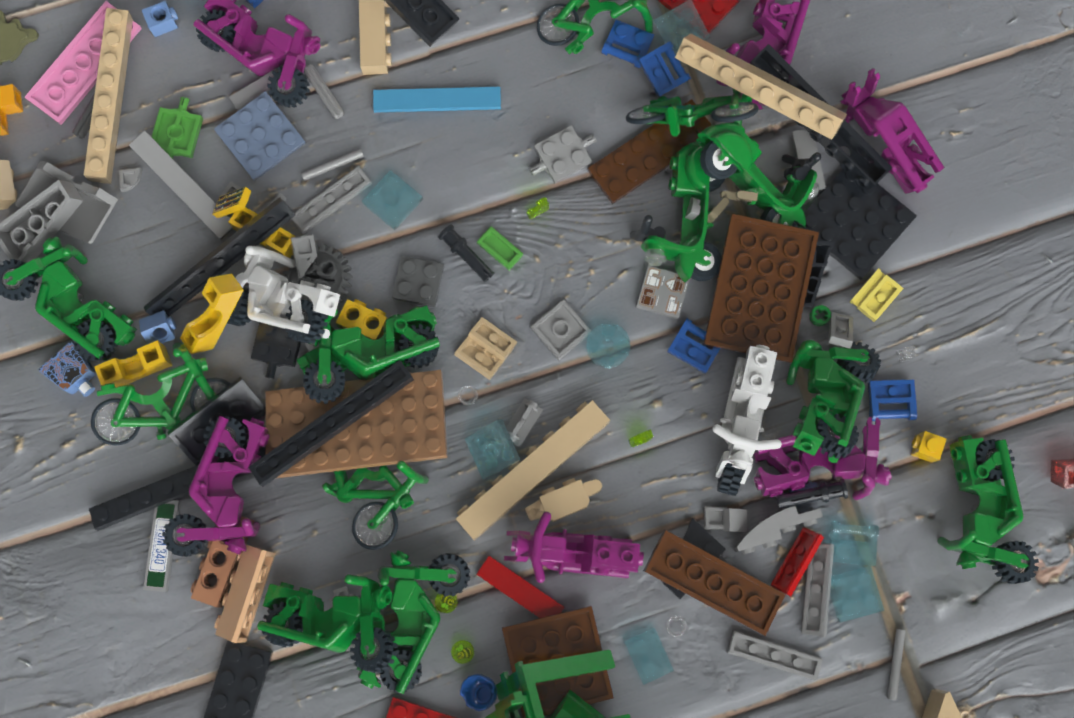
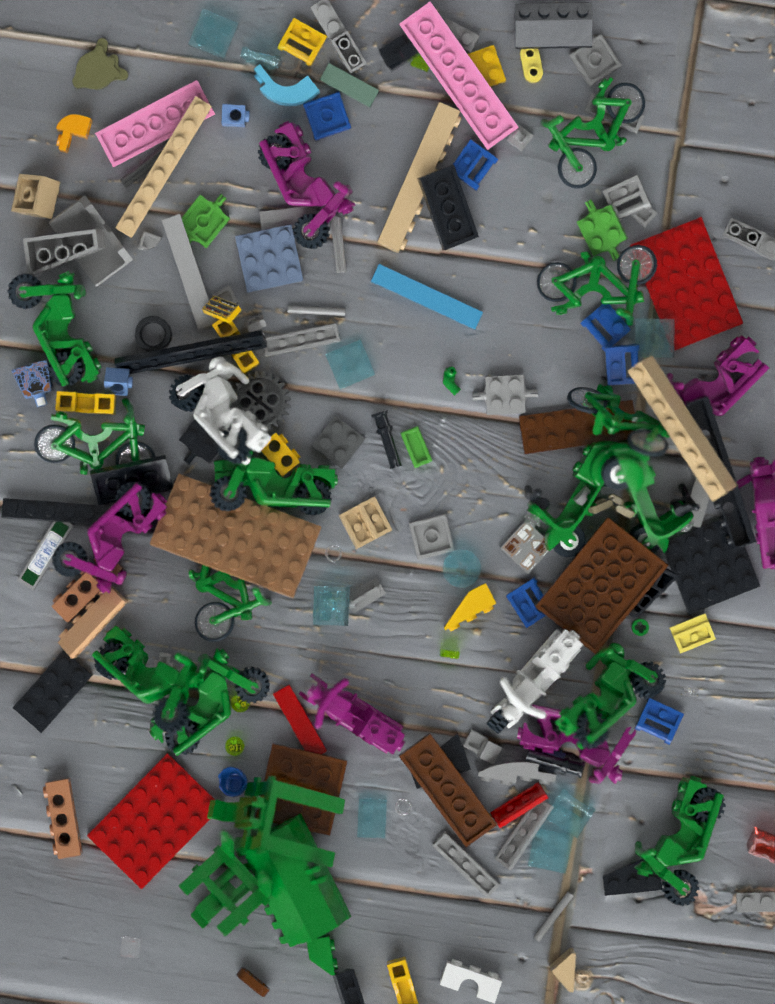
camera: 20 degrees right, 10 degrees up
yellow arch [180,273,244,354] -> none
black plate [248,360,414,487] -> none
light grey tile [290,234,317,278] -> none
tan brick [456,400,610,541] -> none
tan hinge [525,478,603,522] -> none
clear neon green tile [526,197,549,220] -> none
light grey plate [828,312,853,348] -> none
yellow brick [911,431,947,463] -> none
none -> black tyre [135,316,172,352]
none -> green arm [443,366,461,396]
none -> yellow slope [444,583,497,632]
none -> black wing [603,859,662,896]

